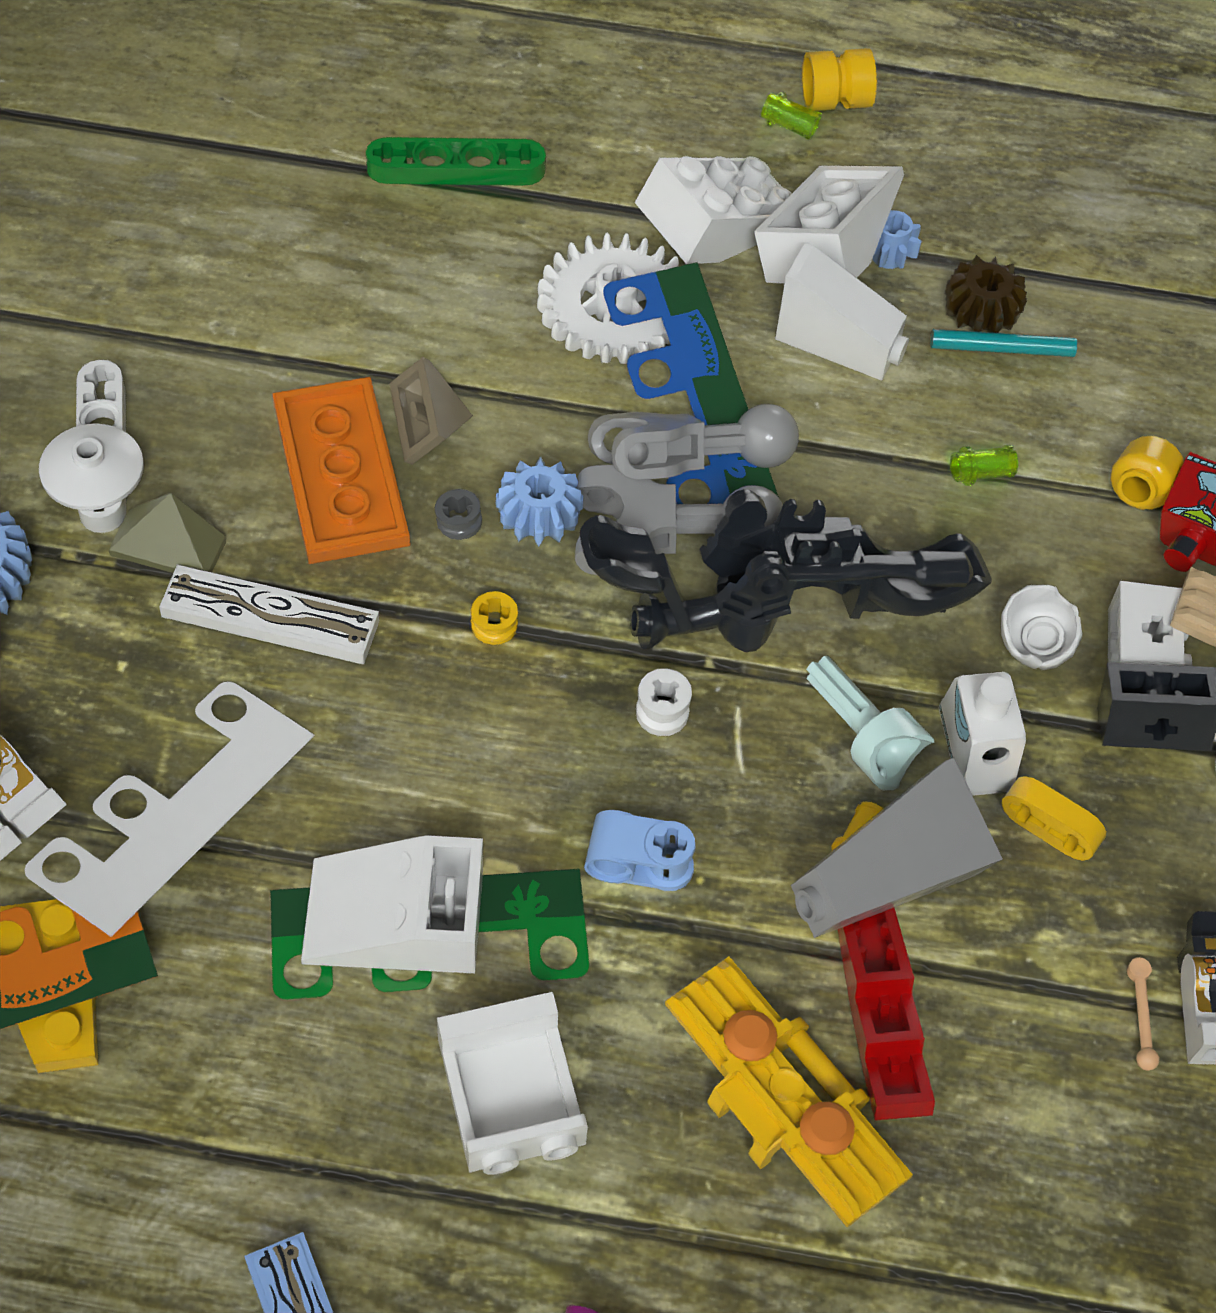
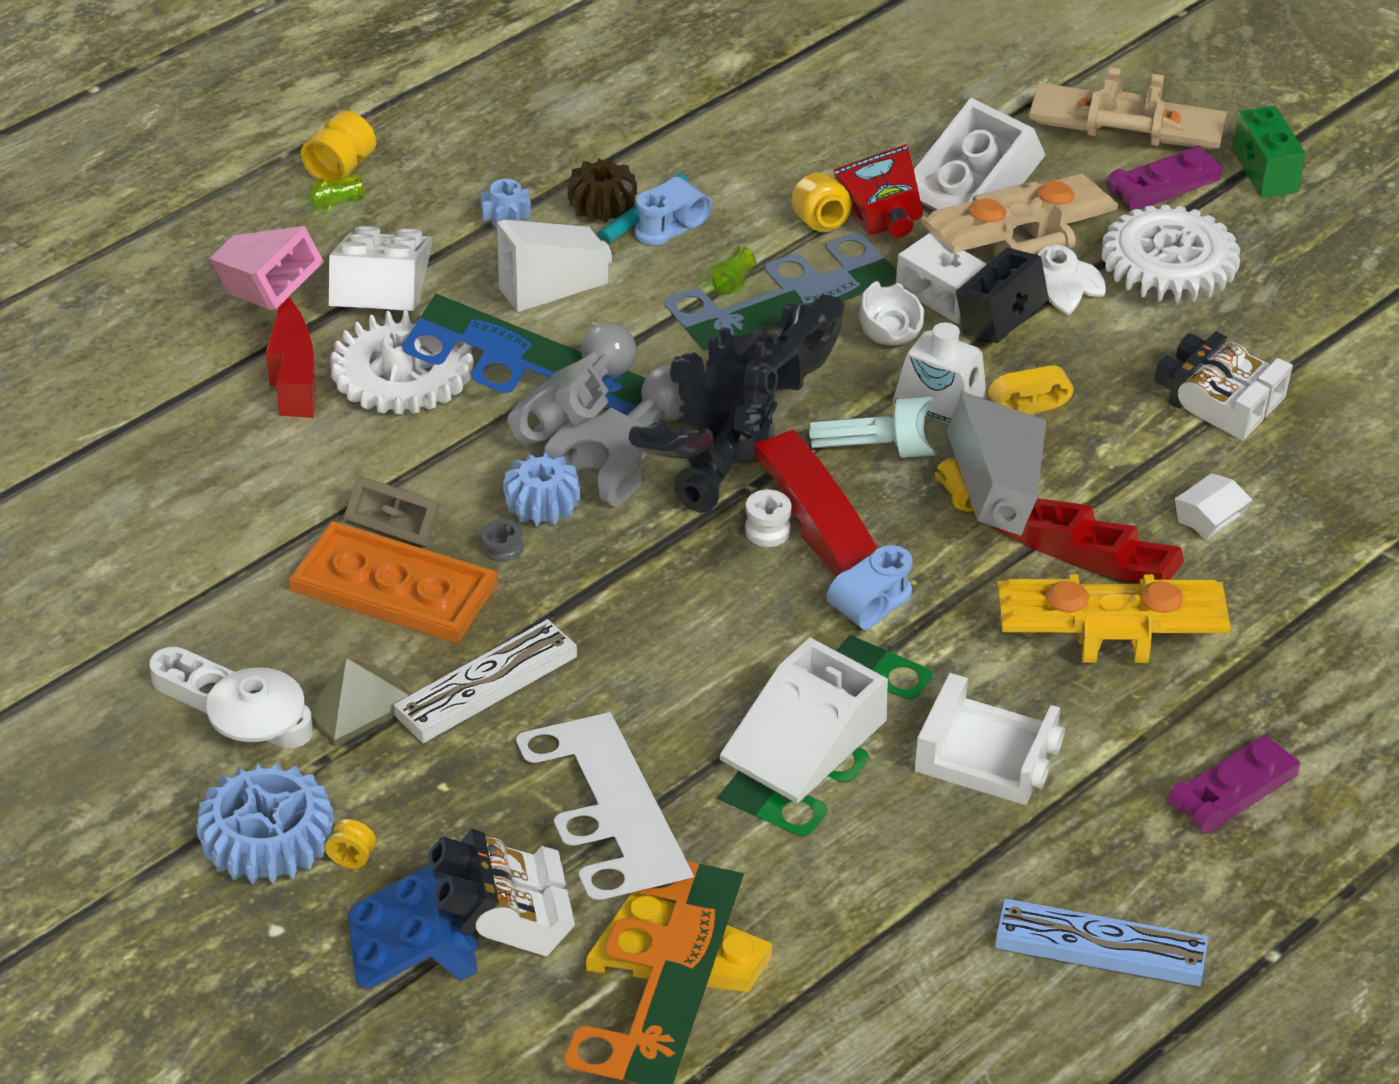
camera: 50 degrees left, 15 degrees down
green beam [366,137,546,186] -> none
yellow bush [471,591,518,645] -> none
white slope [754,166,904,283] -> none
light nougat hinge [1127,957,1160,1071] -> none
none -> bright pink slope [209,226,324,310]
none -> red slope [266,297,317,418]
none -> light blue piece [634,176,712,245]
none -> piece [665,233,897,351]
none -> red slope [755,429,878,576]
none -> white piece [1175,473,1253,541]

